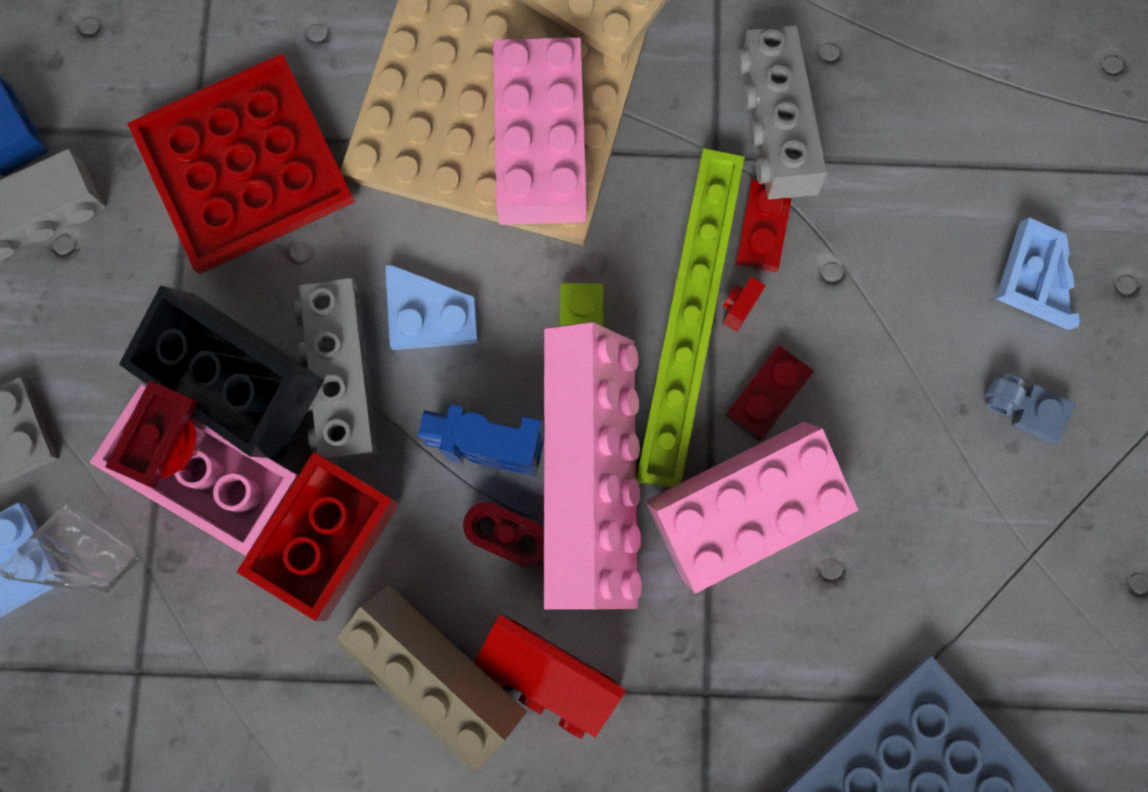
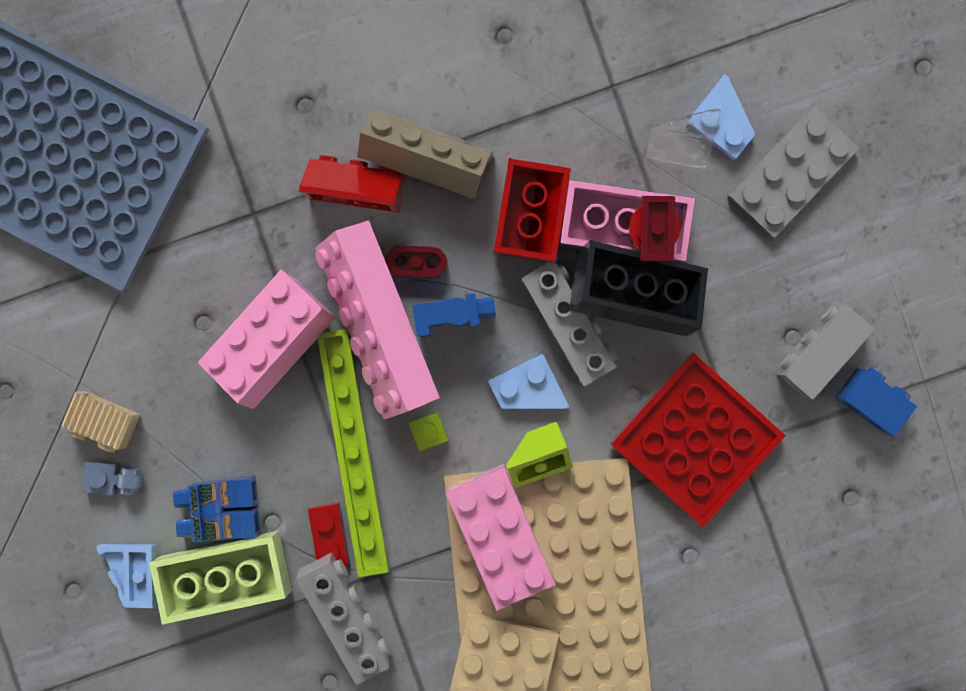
camera: 165 degrees right, 10 degrees up
red plate [722,277,766,332] -> none
dark red plate [725,345,814,442] -> none
none -> tan brick [61,391,140,452]
none -> yellowish green brick [149,531,292,625]
none -> blue hips [173,475,261,542]
none -> lime slope [506,422,573,488]

